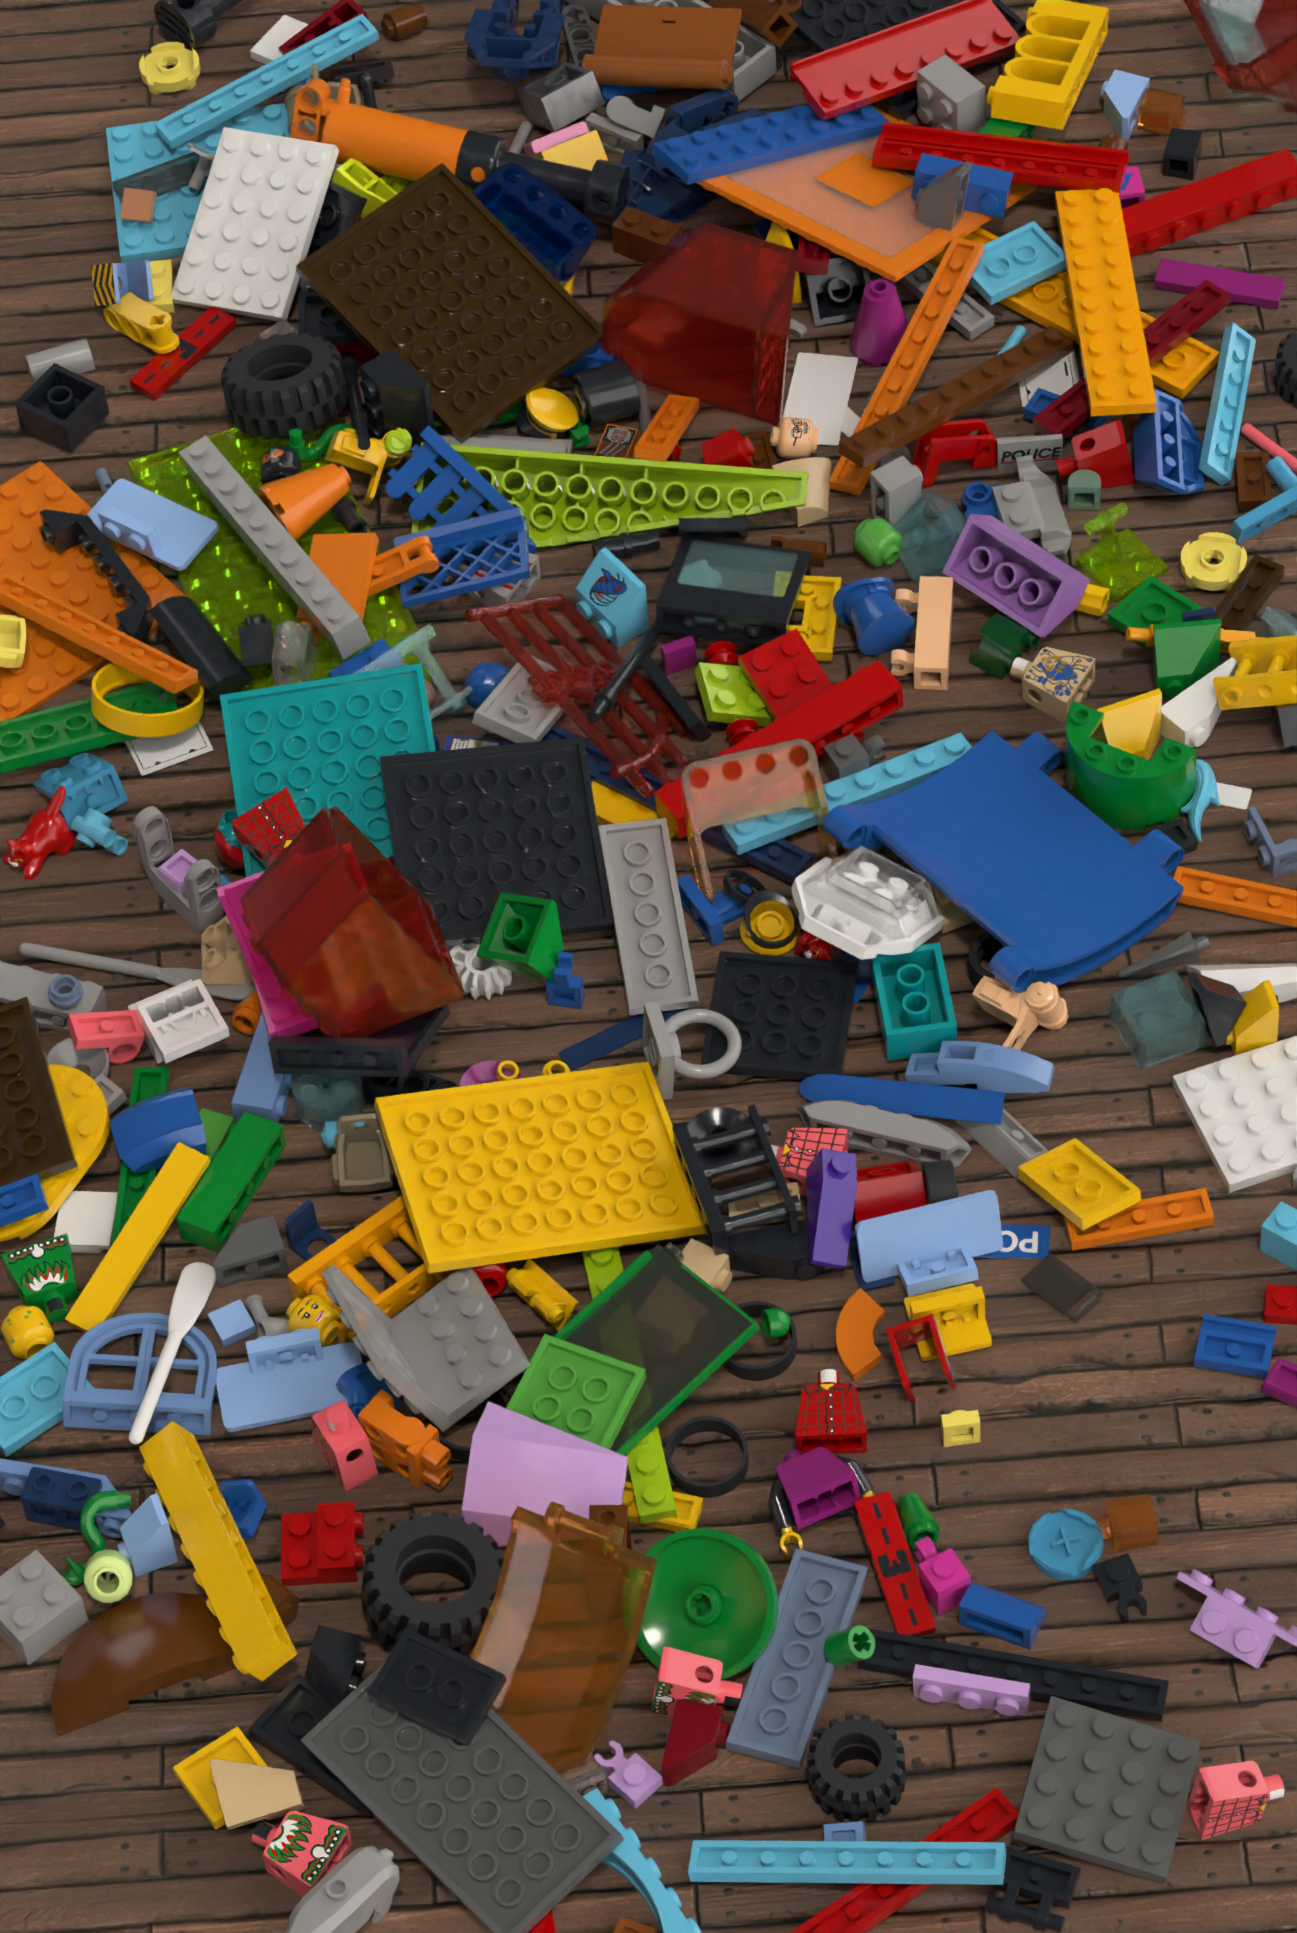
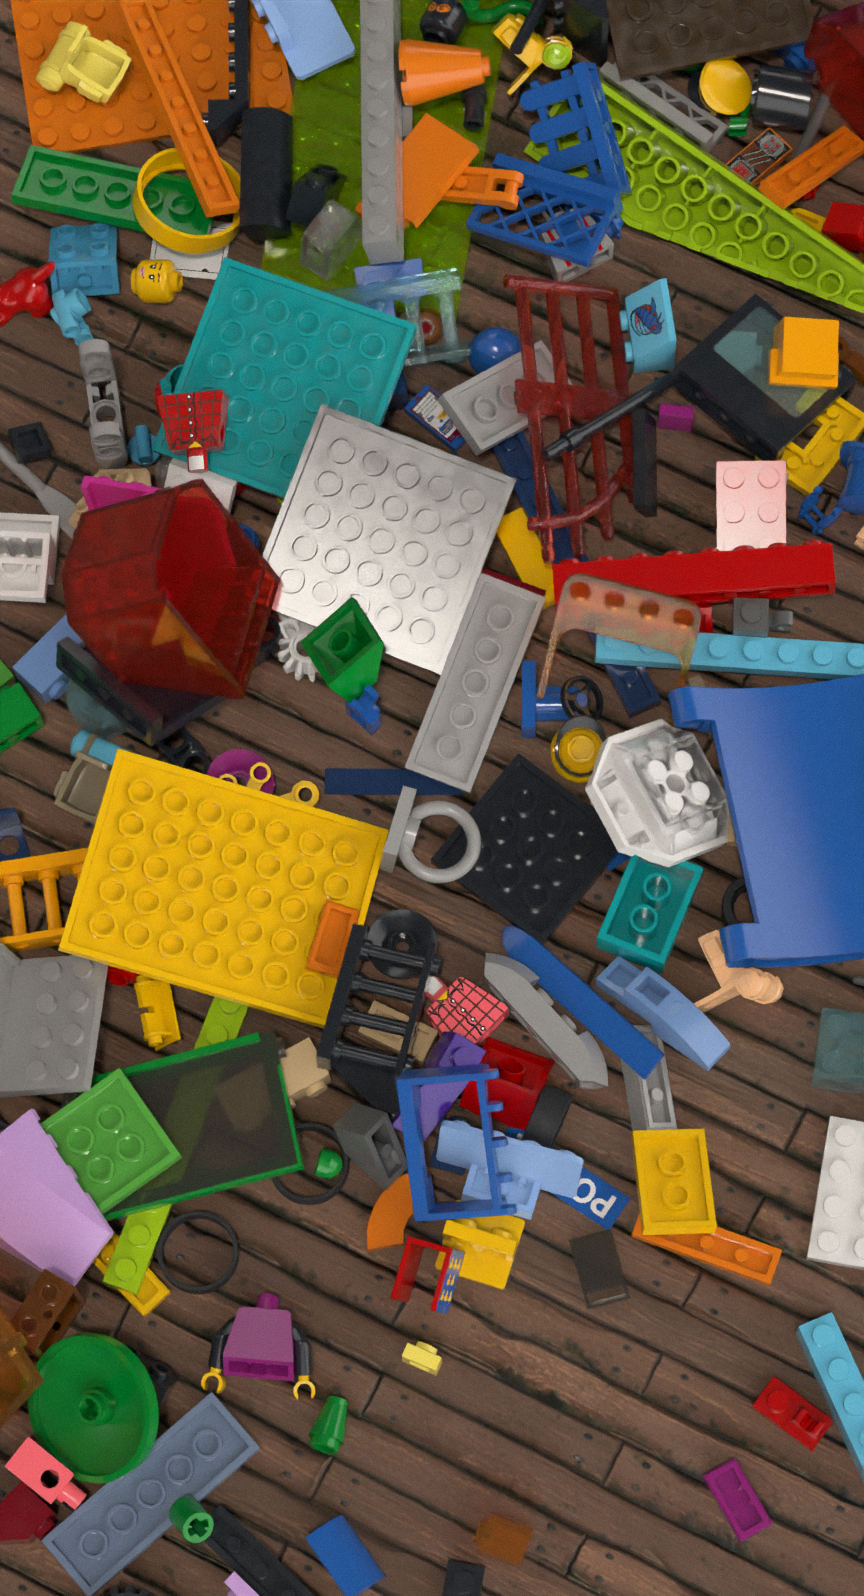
camera: 30 degrees right, 20 degrees up
lavender tile [157,849,205,894] -> none
black pin [592,529,660,559] -> none
black tile [679,518,748,538] -> none
lime plate [694,640,773,747] -> none
red torso [795,1369,868,1454] -> none
red tile [853,1491,936,1637] -> none
dark pink brick [915,1536,971,1616] -> none
dark azure tile [1028,1509,1104,1580] -> none
blue plate [1194,1314,1277,1378] -> none
none -> black plate [8,422,52,464]
none -> yellow head [131,259,183,303]
none -> orange tile [304,900,360,979]
none -> dark grey slope [333,1103,408,1190]
none -> blue hinge [396,1064,517,1222]
none -> light orange plate [767,317,839,390]
none -> blue piece [797,485,843,535]

